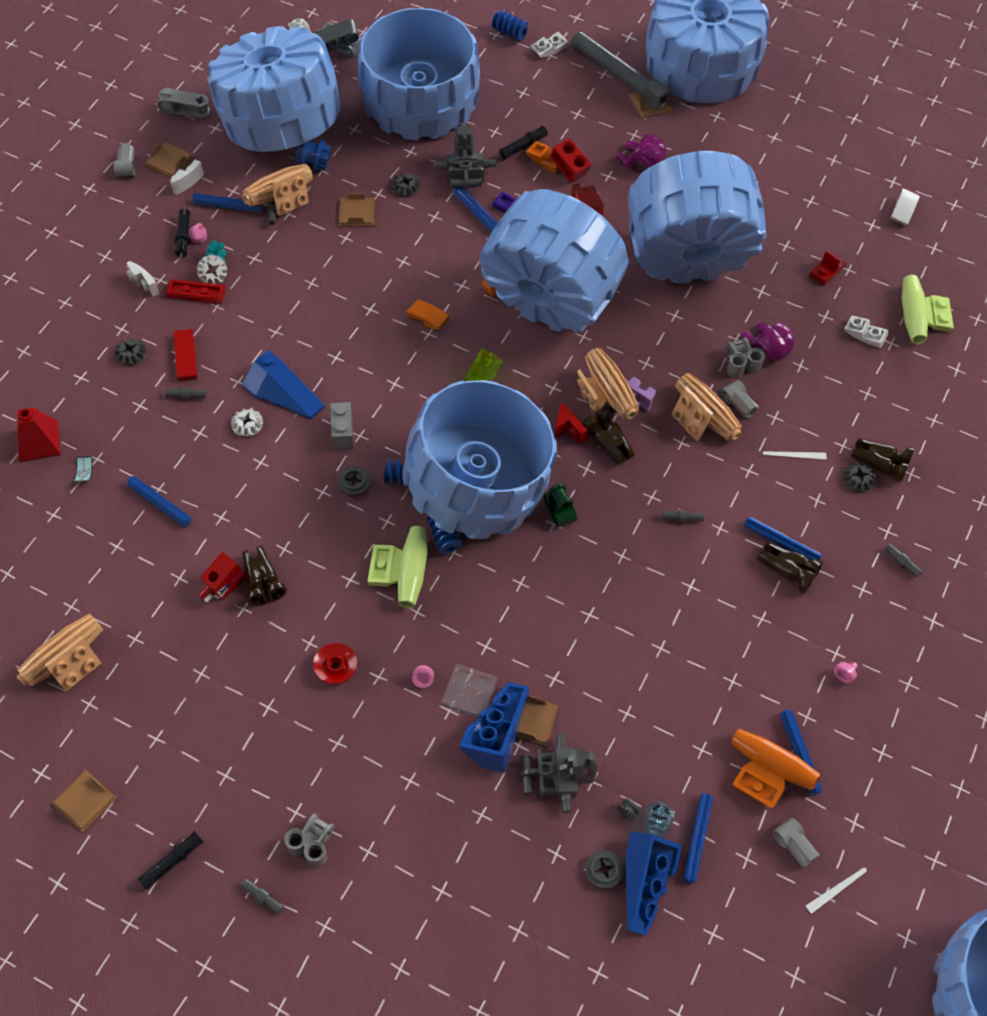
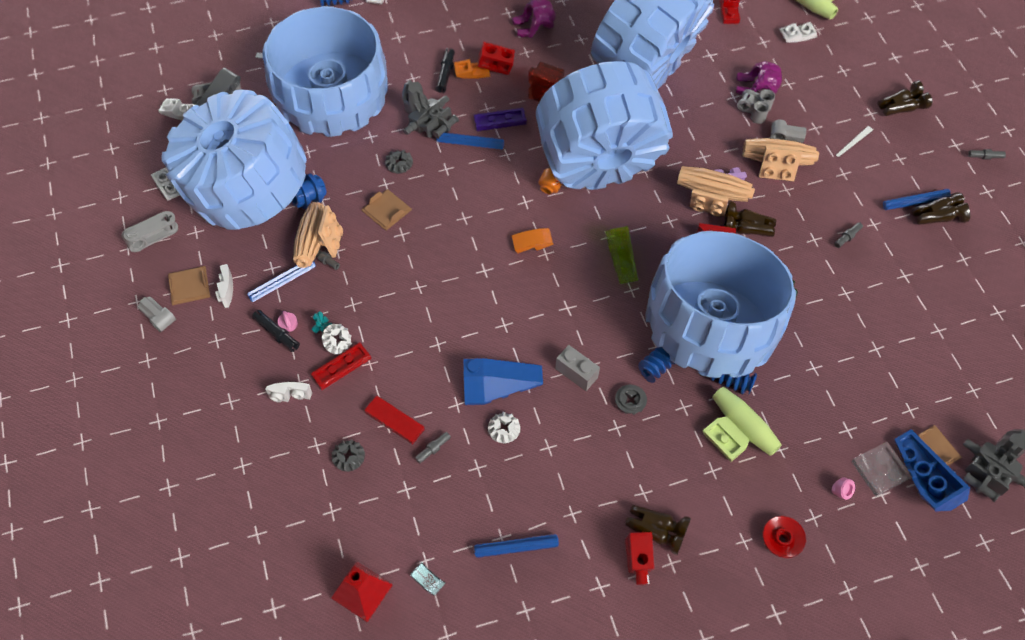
camera: 45 degrees left, 0 degrees up
dark grey gear [843,462,876,492] -> none

